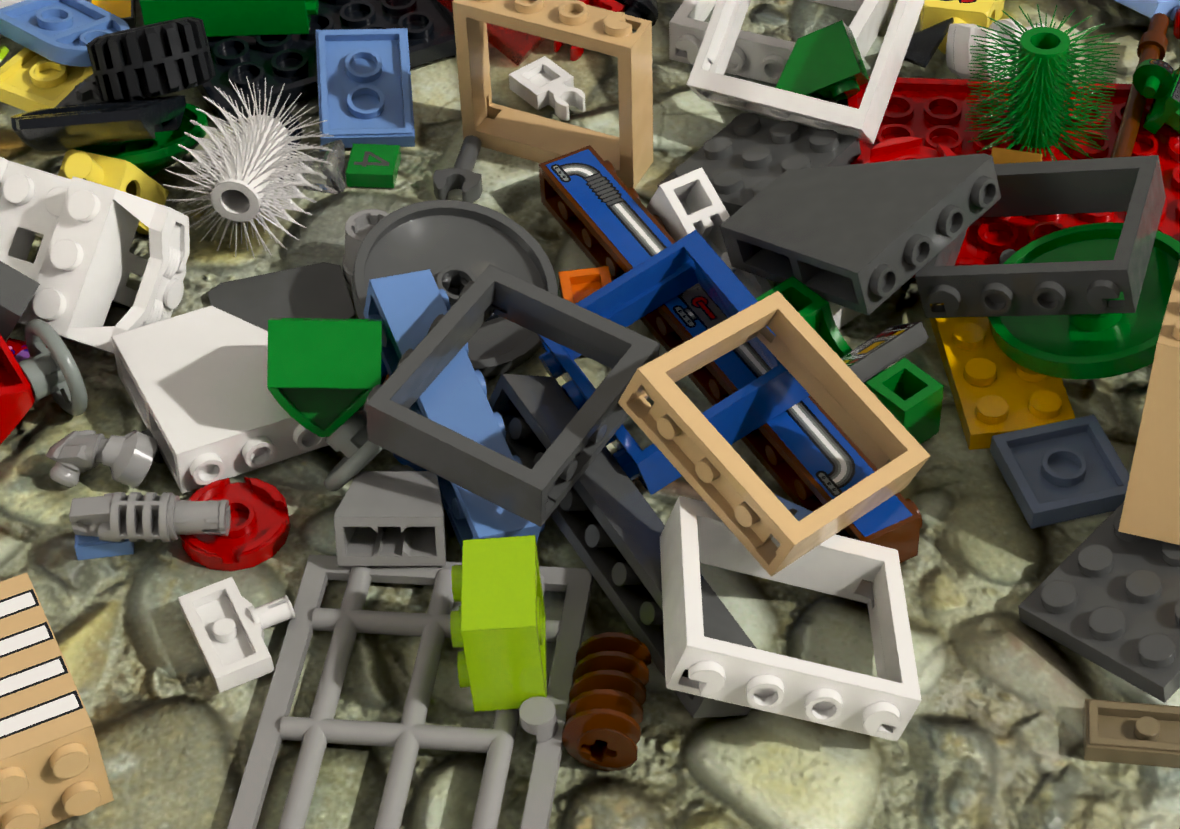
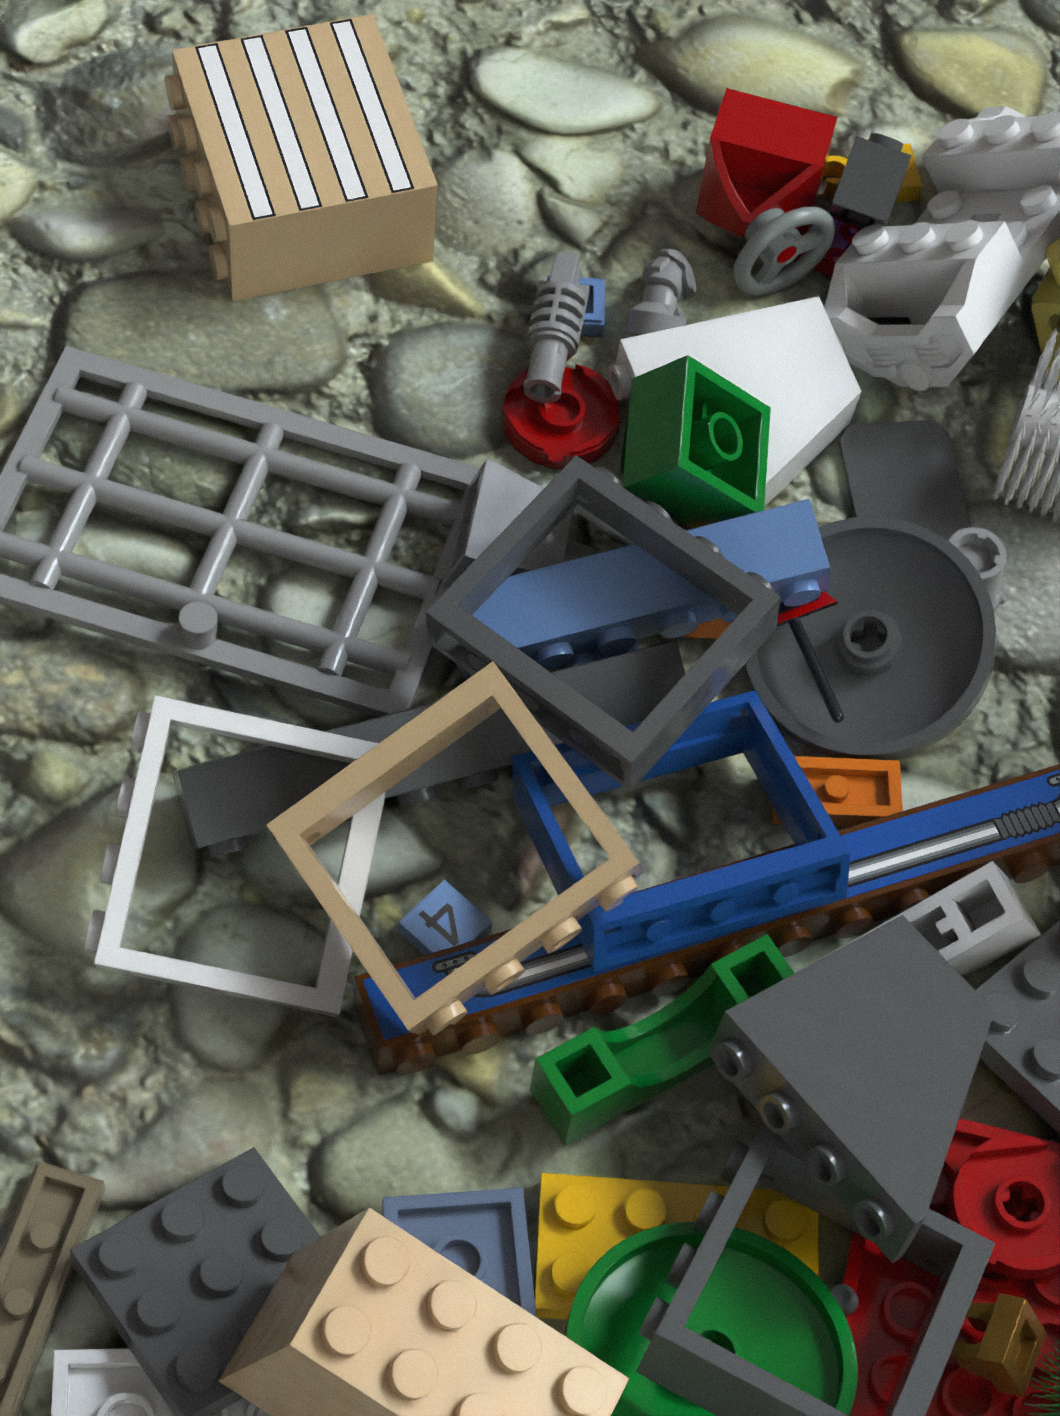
camera: 90 degrees right, 15 degrees up
white plate [178,577,296,693] -> none
lime brick [450,535,547,712] -> none
reddish brown piece [562,632,651,771] -> none
dark grey tile [841,321,929,383] -> none

